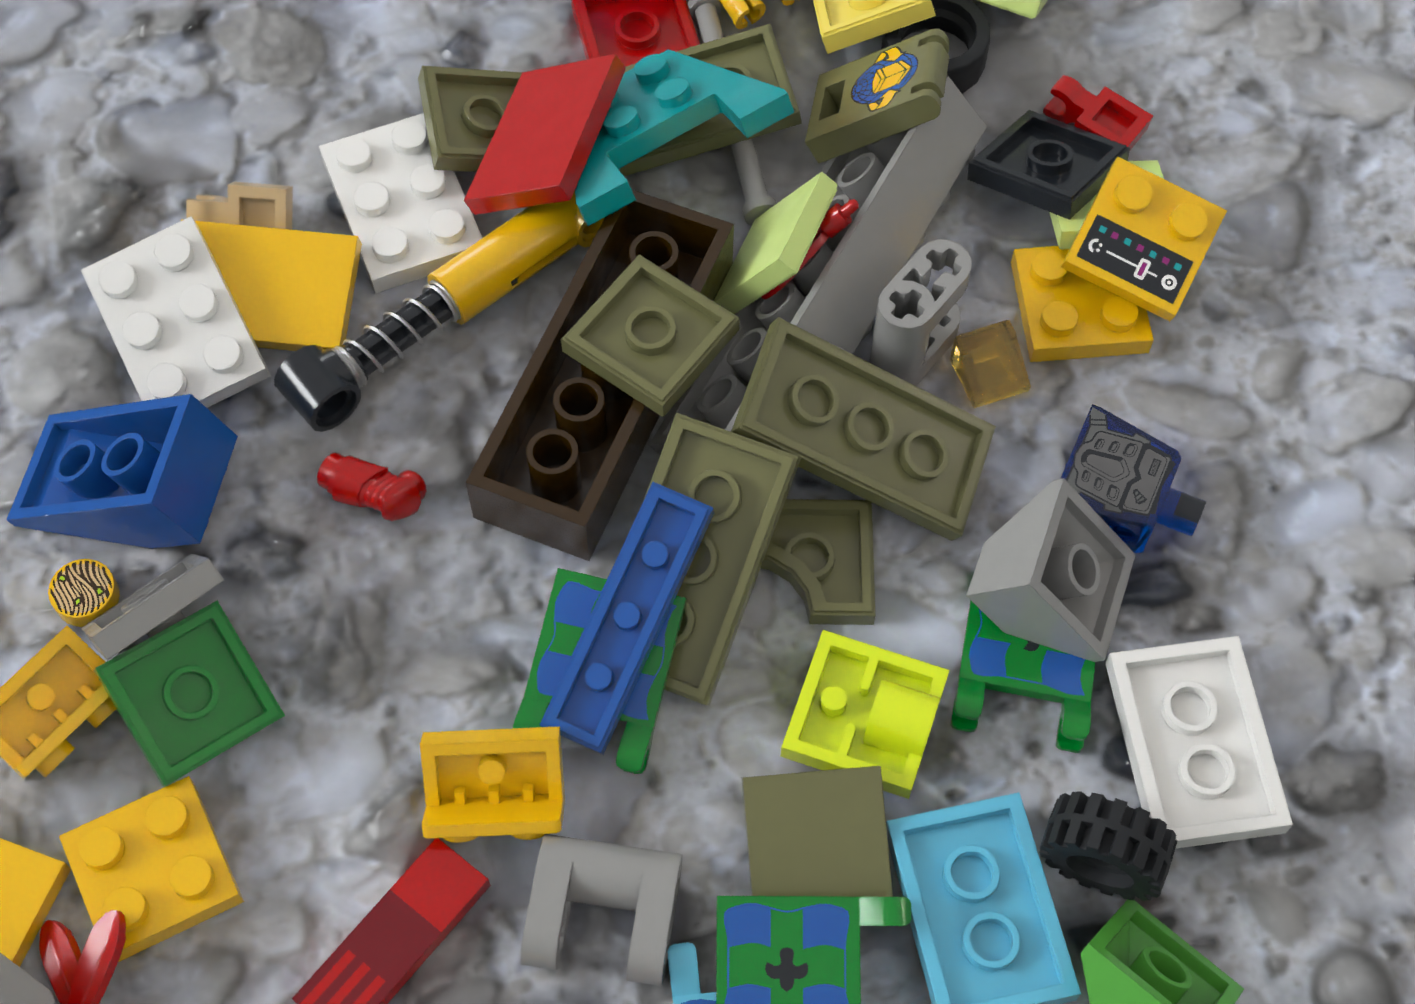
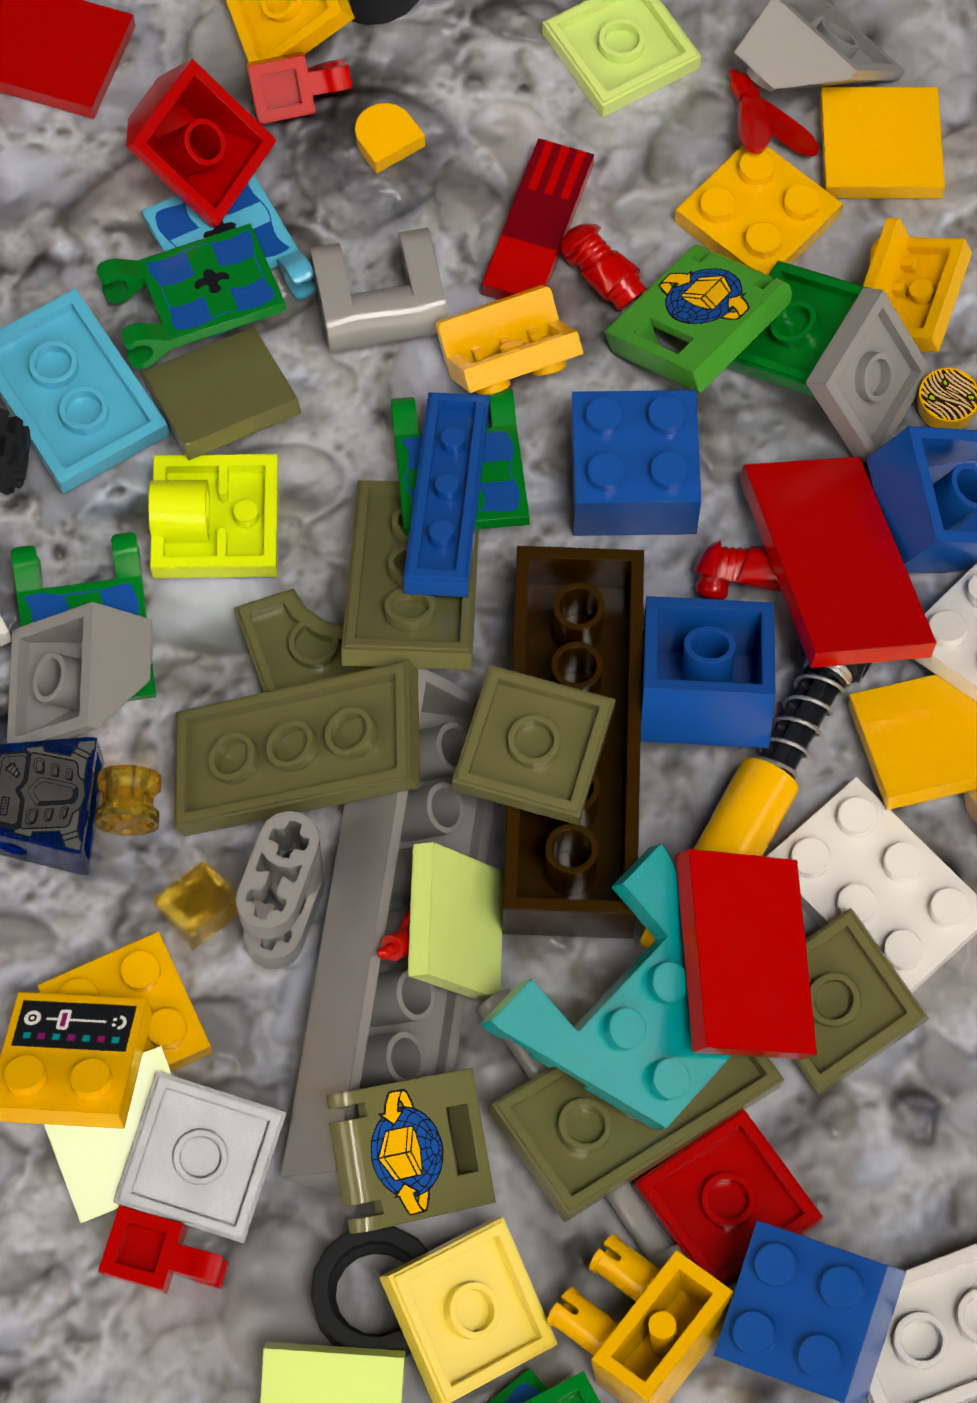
camera: 160 degrees right, 5 degrees up
none -> clear yellow wheel [95,765,162,836]
none -> red arm [560,223,647,311]
none -> blue brick [570,390,701,536]
none -> bright green container [605,244,792,394]
none -> blue brick [641,596,776,748]
none -> red tile [739,456,937,668]

